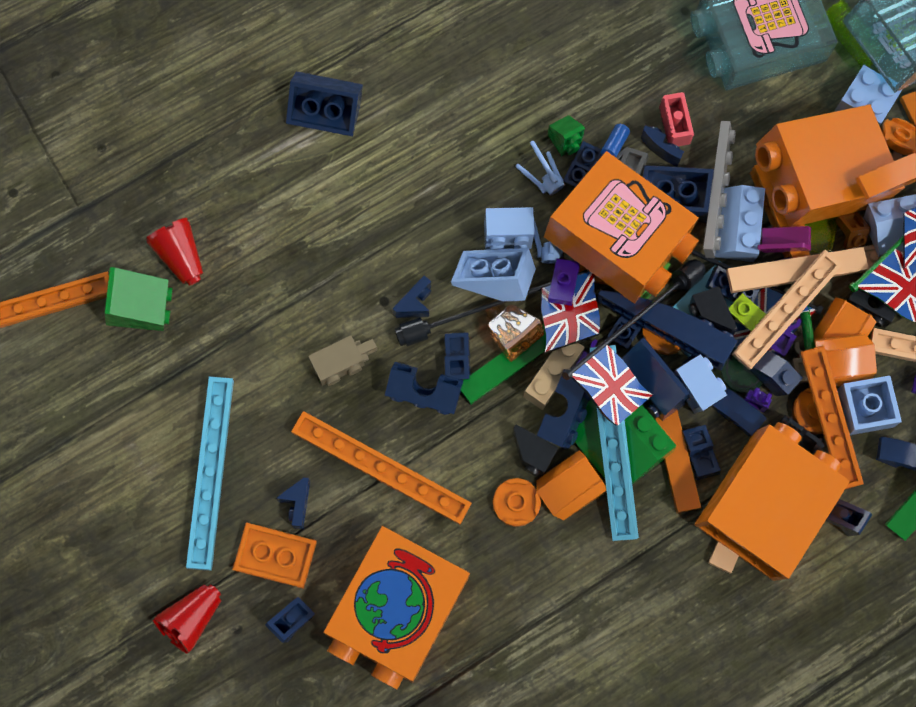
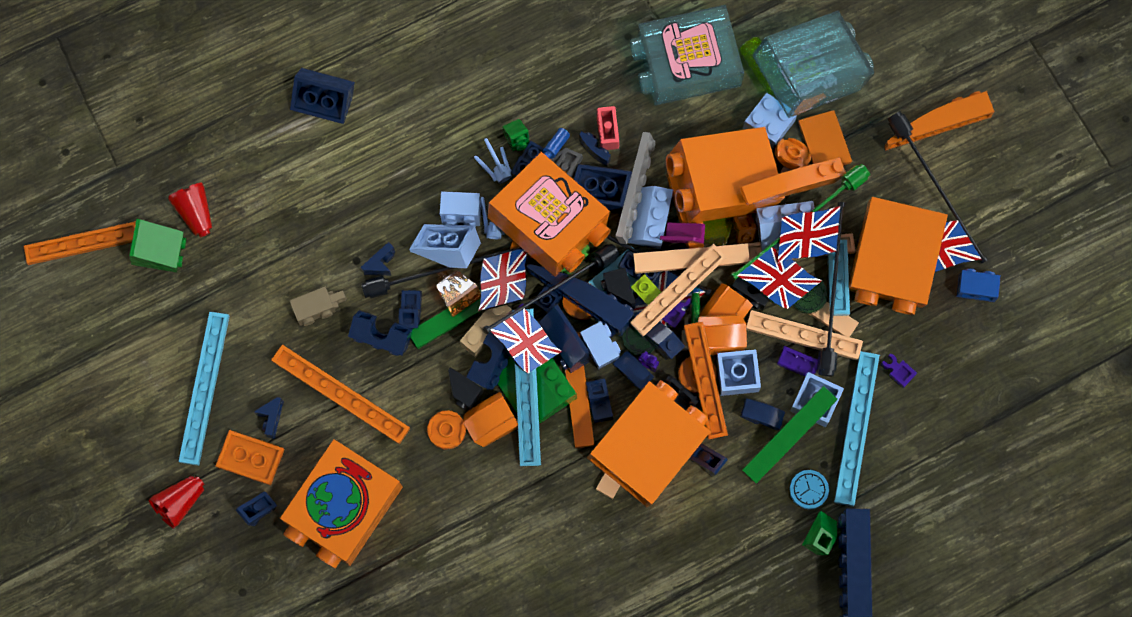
camera: 10 degrees right, 0 degrees up
dark purple plate [548,259,580,306] -> none

